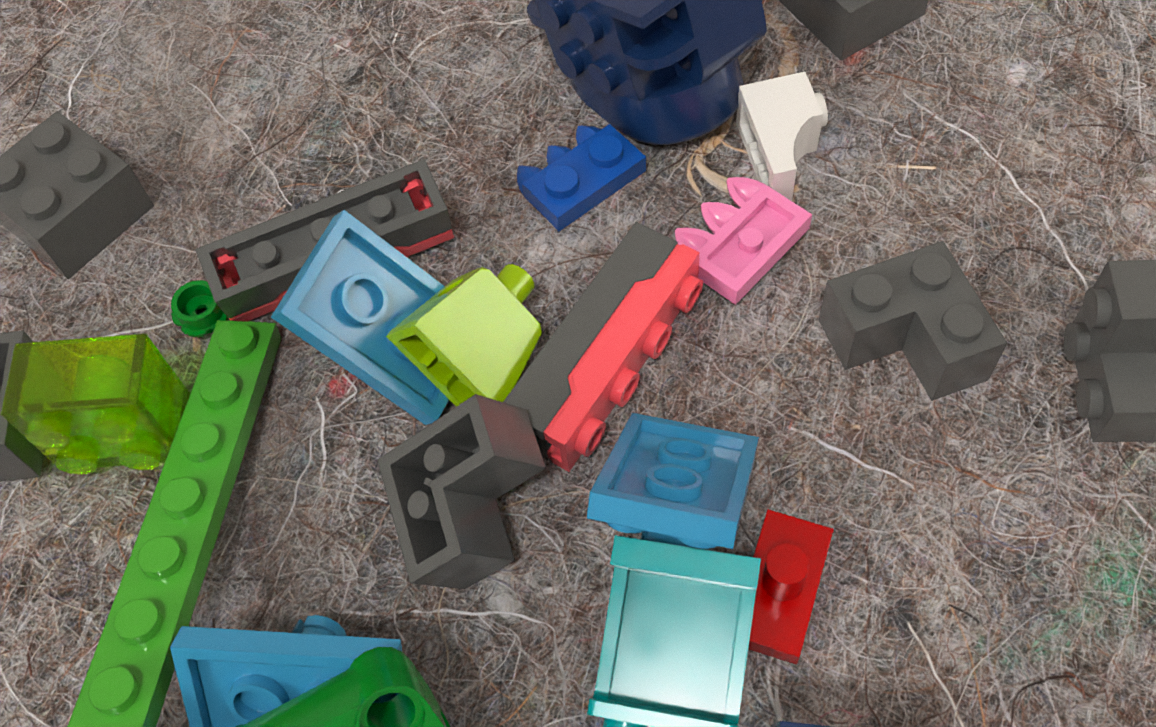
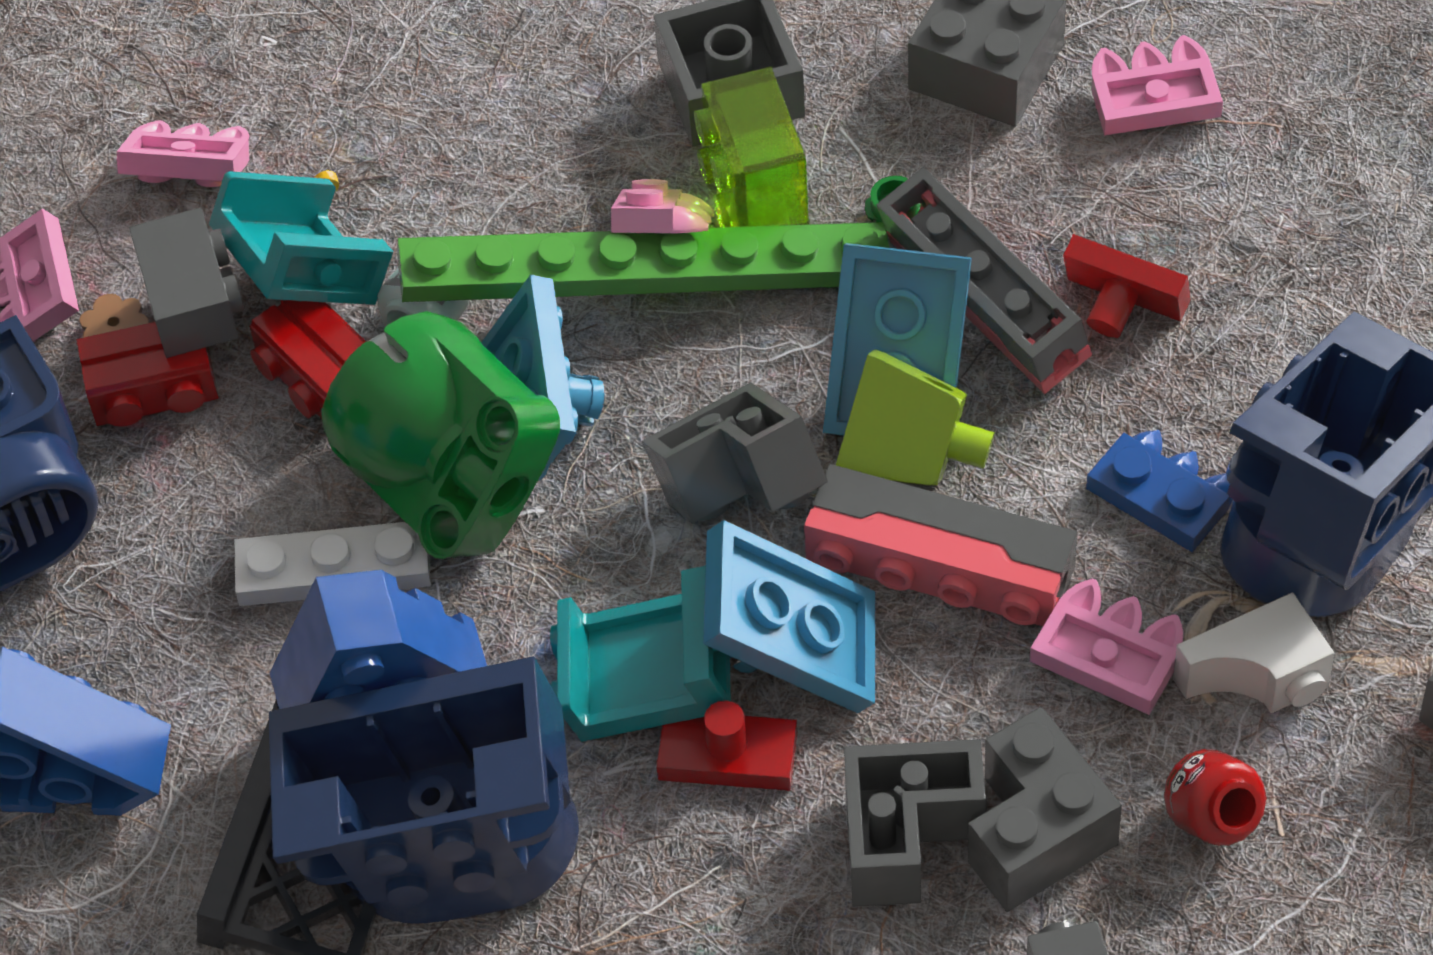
camera: 75 degrees right, 5 degrees down
none -> plate [611,179,714,233]
none -> dark grey brick [844,739,986,907]
none -> red tile [1063,234,1191,338]
none -> bright pink plate [1091,35,1223,136]
none -> red head [1164,749,1267,846]

